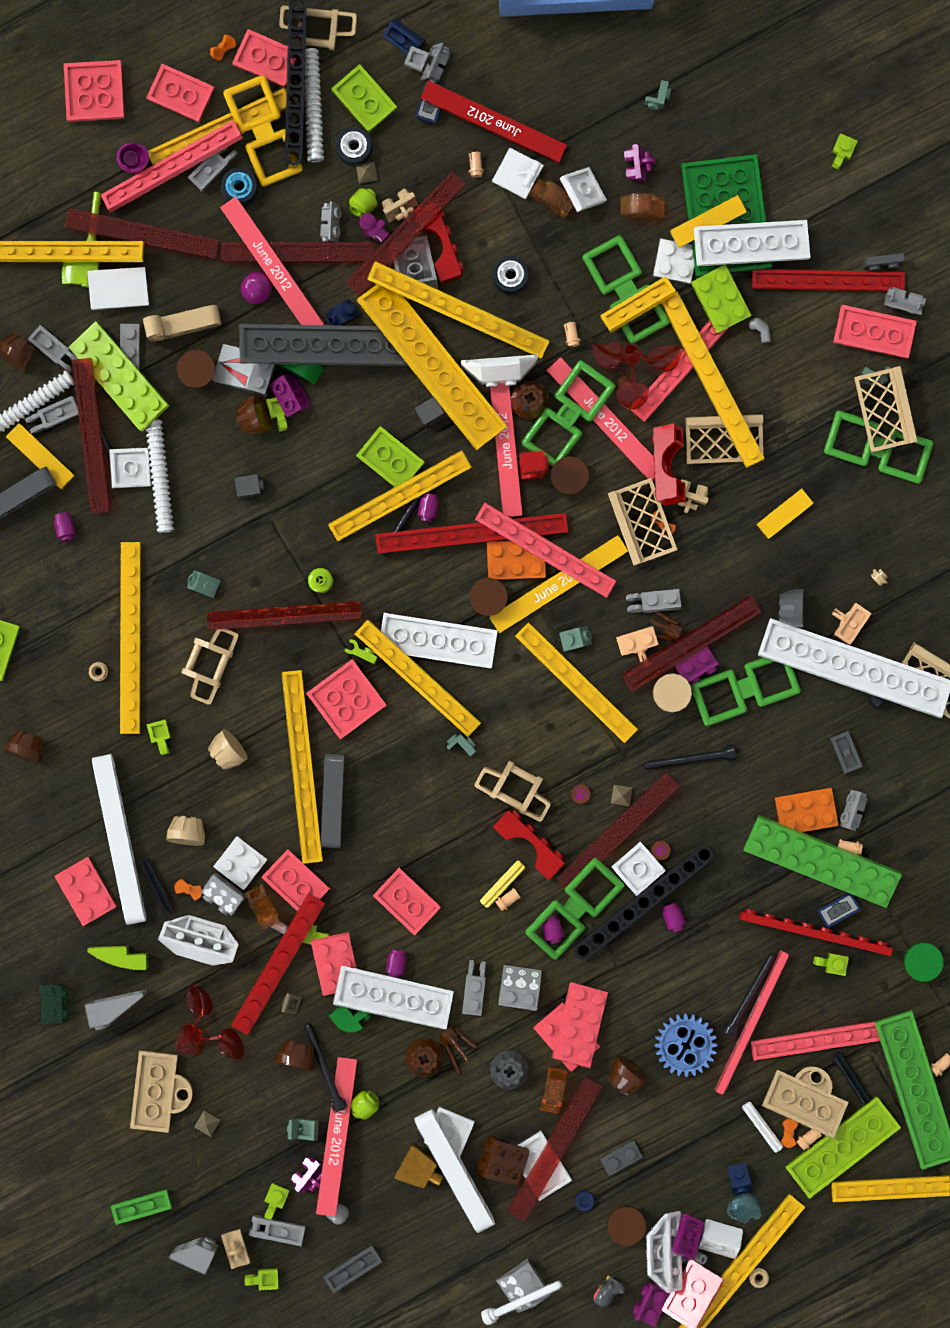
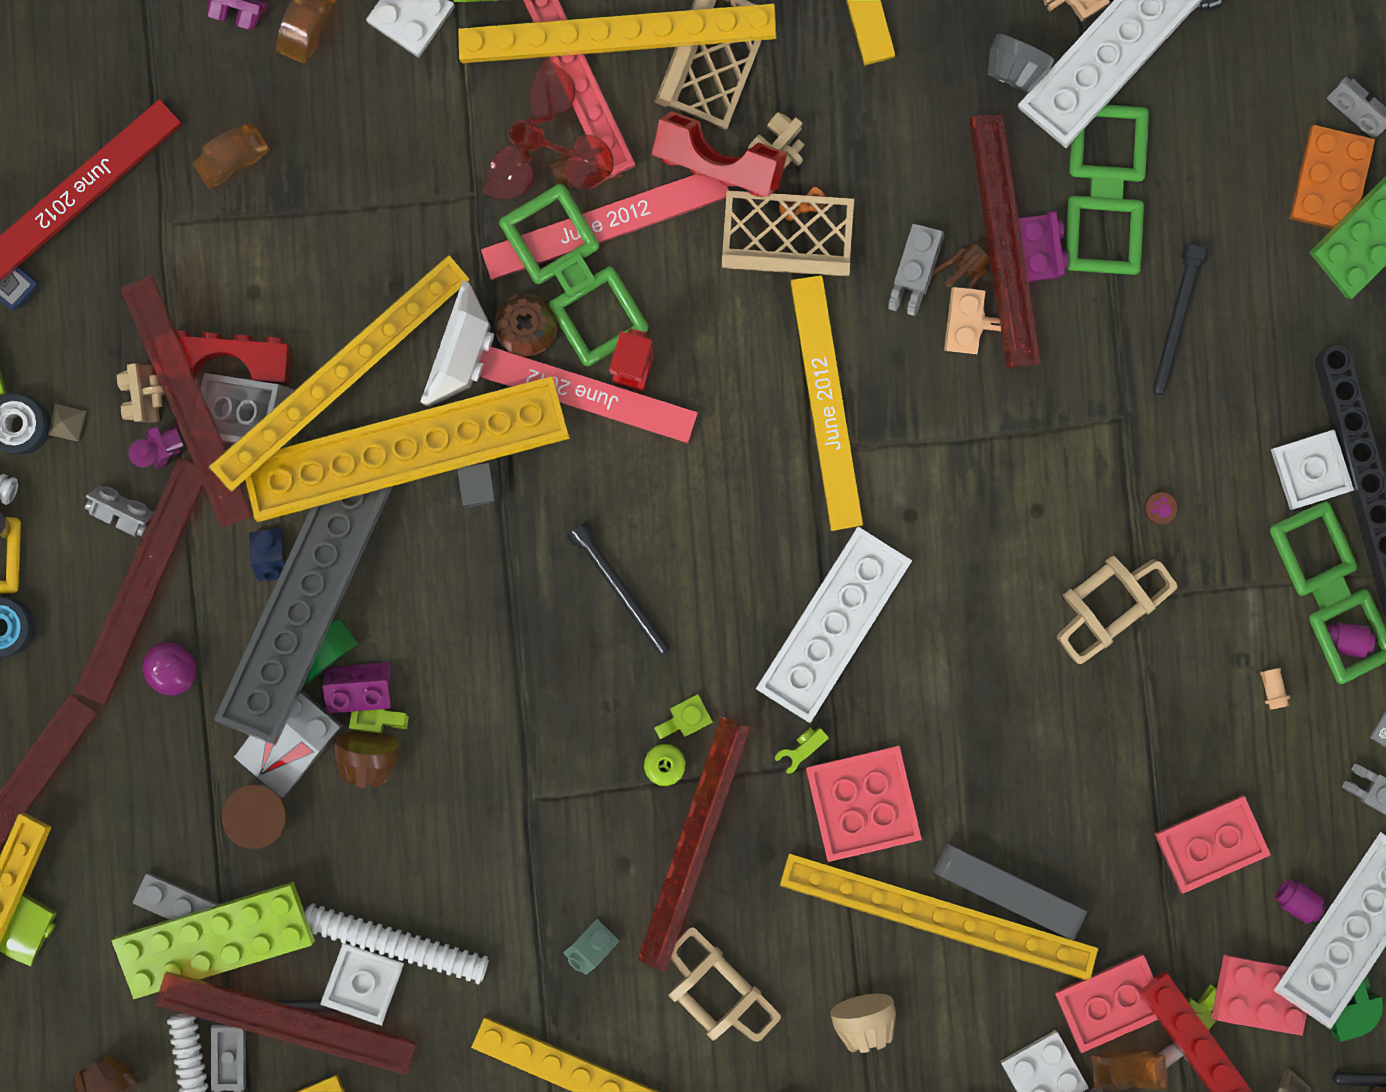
camera: 70 degrees left, 0 degrees up
light grey hinge [28,325,80,373] -> none
white tile [87,267,149,310] -> none
tan beam [143,305,222,342] -> none
coral tile [220,197,324,325] -> none
dark grey brick [234,474,264,499] -> none
yellow tile [328,450,472,541] -> none
lime head [349,188,377,217] -> none
yellow tile [355,620,481,737] -> none
lime plate [356,426,425,487] -> none
red plate [375,513,568,554] -> none
magenta brick [417,493,439,522] -> none
sand green bracket [447,734,476,756] -> none
light nougat pin [469,152,484,178] -> none
reddish brown piece [469,578,508,616] -> none
coral tile [475,503,616,598] -> none
light yellow axle [480,861,525,908] -> none
orange plate [487,541,546,580] -> none
white plate [492,148,543,199] -> none
wheel [493,256,529,294] -> none
red arch [493,810,565,880] -> none
yellow tile [515,622,638,743] -> none
reddish brown piece [550,456,589,495] -> none
clear red plate [556,773,680,889] -> none
sand green bracket [559,626,592,651] -> none
white tile [560,167,607,212] -> none
light nougat pin [564,322,581,347] -> none
bright green bar [582,235,670,344] -> none
yellow plate [600,276,676,333] -> none
dark tan slope [611,785,633,807] -> none
copper tile [651,841,670,860] -> none
tan piece [653,674,692,712] -> none
dark grey plate [829,731,863,774] -> none
none -> lime plate [654,694,713,739]

